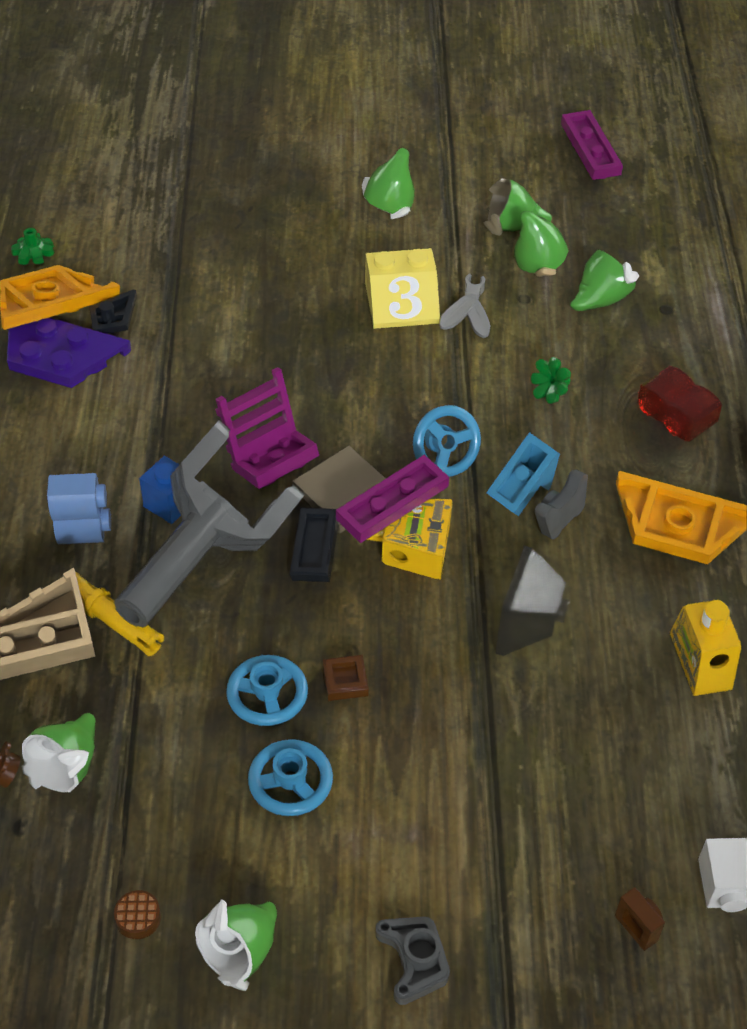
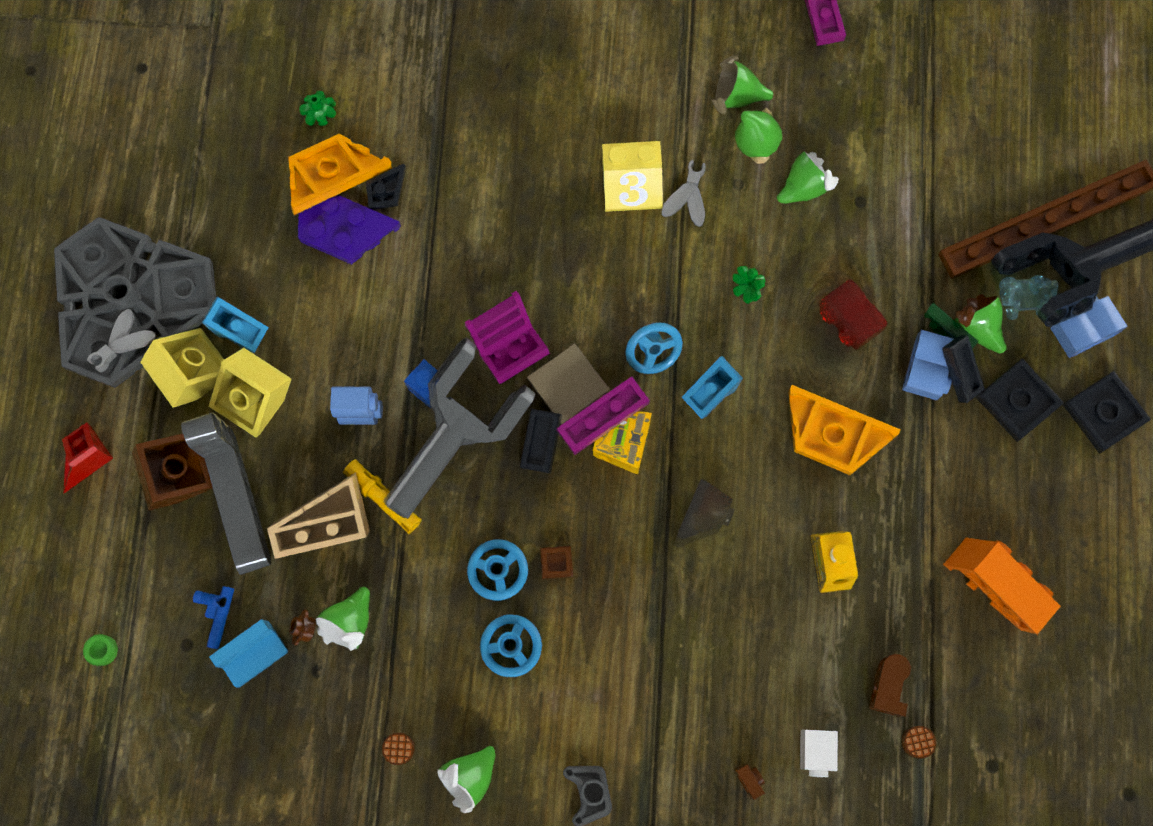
camera: 10 degrees right, 25 degrees up
bright green hat [362,148,415,219] -> none
dark grey piece [535,469,588,539] -> none

